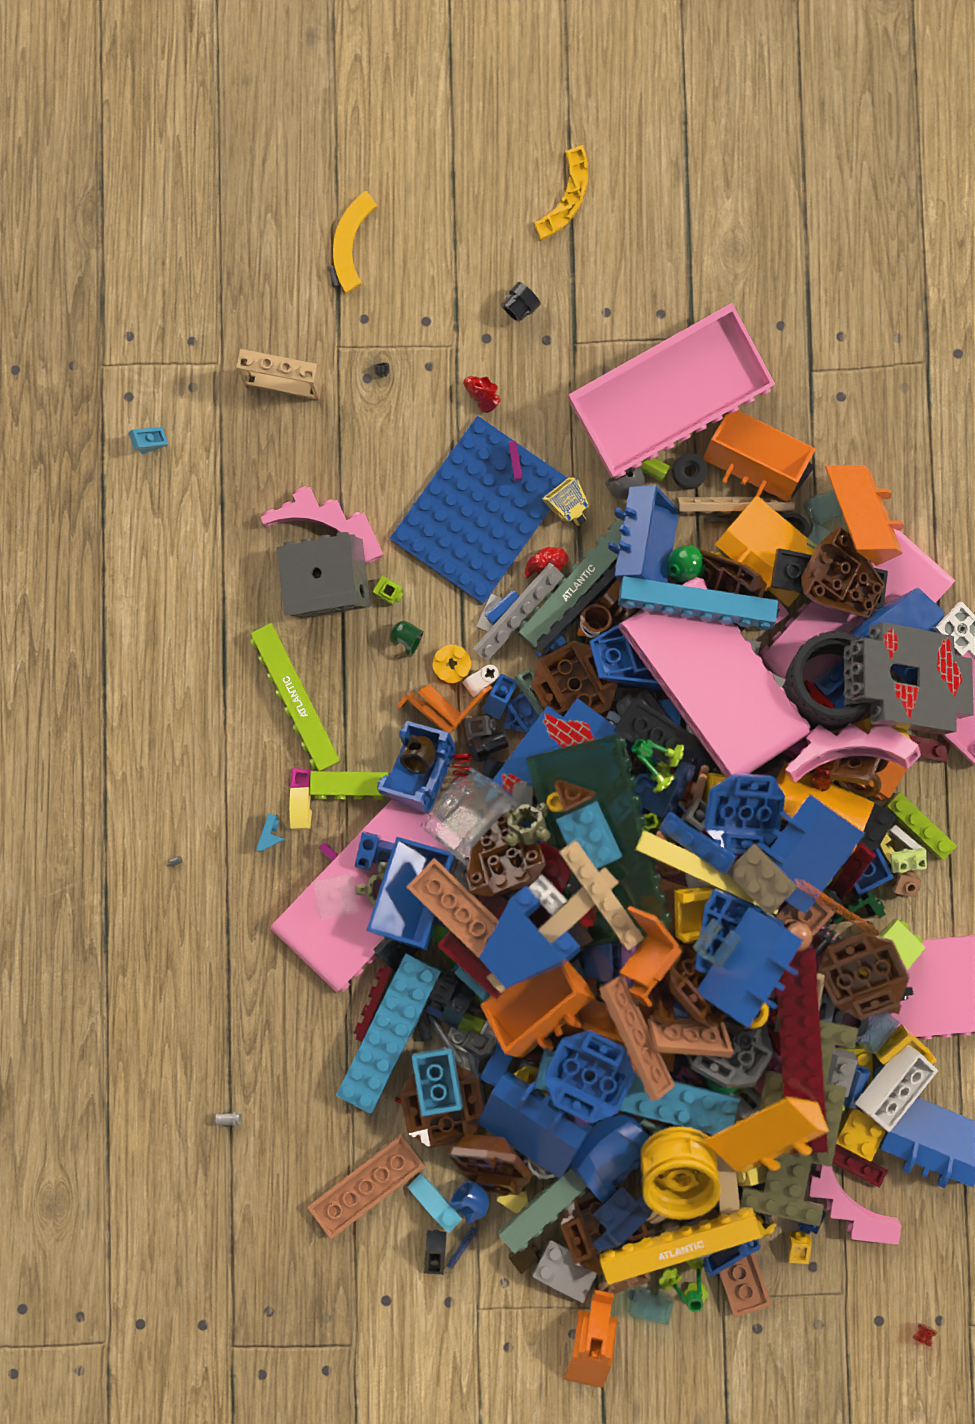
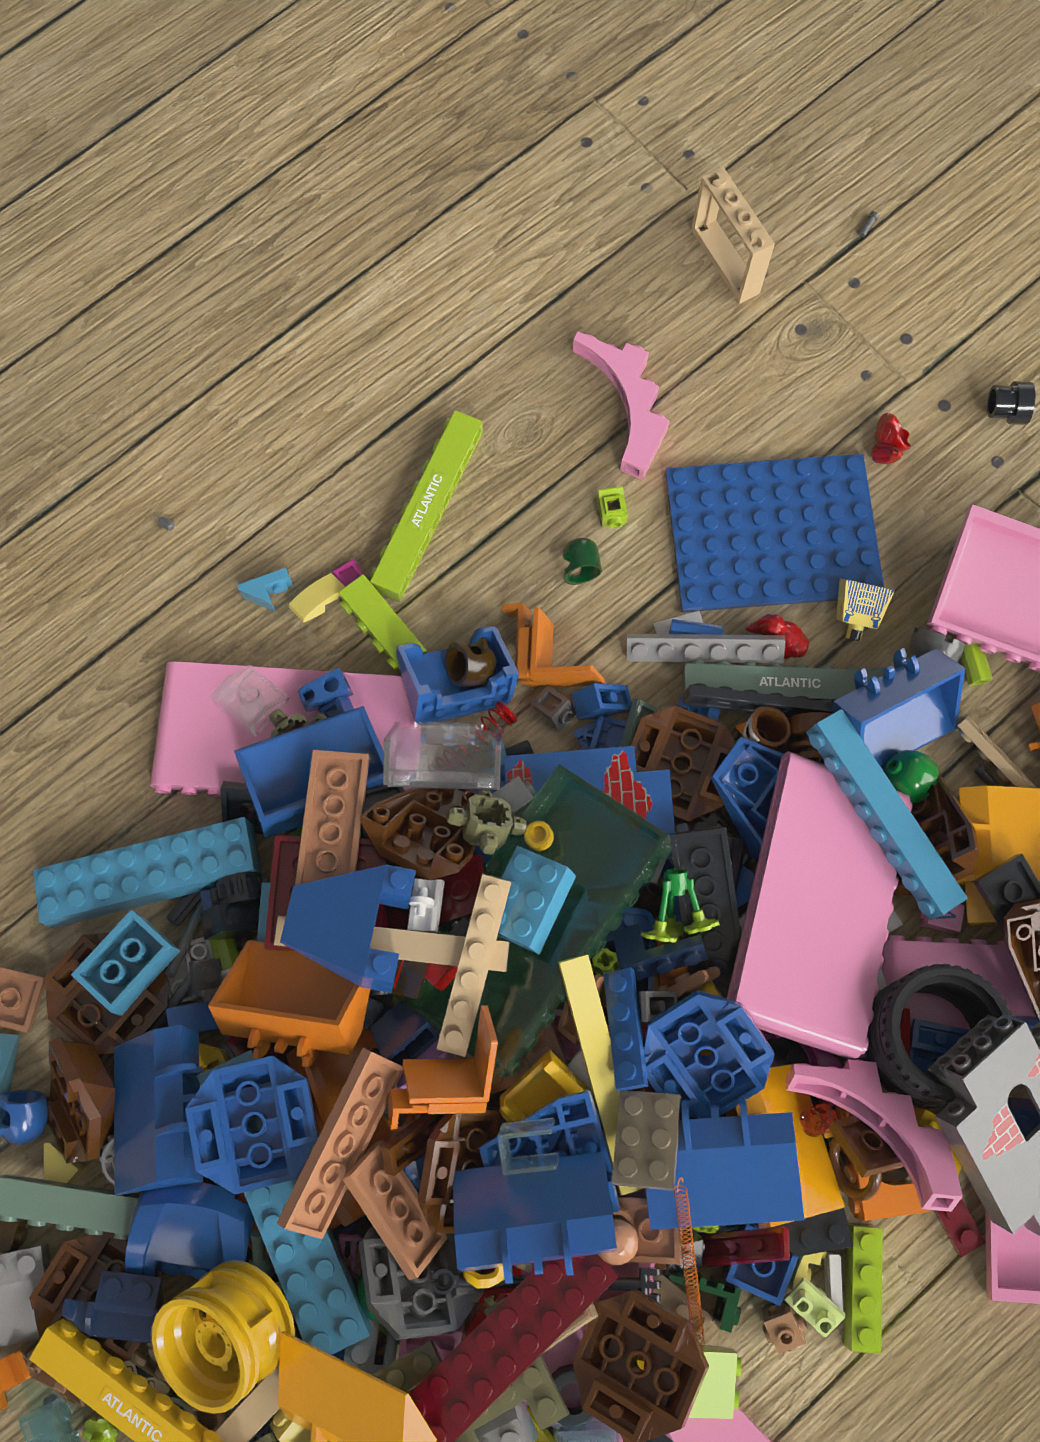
camera: 55 degrees right, 10 degrees down
dark azure slope [128,427,168,454] -> none
dark grey gear [277,532,371,619] -> none
magenta tile [319,843,338,861] -> none
yellow tile [333,190,377,294] -> none
dark red plate [354,965,393,1042] -> none
black hinge [374,363,390,378] -> none
yellow plate [433,645,471,684] -> none
white piece [462,665,499,698] -> none
black piece [467,731,509,762] -> none
magenta tile [508,441,522,483] -> none
reddish brown slope [555,780,597,812] -> none
black tyre [672,453,708,489] -> none
sand blue bracket [819,993,835,1022] -> none

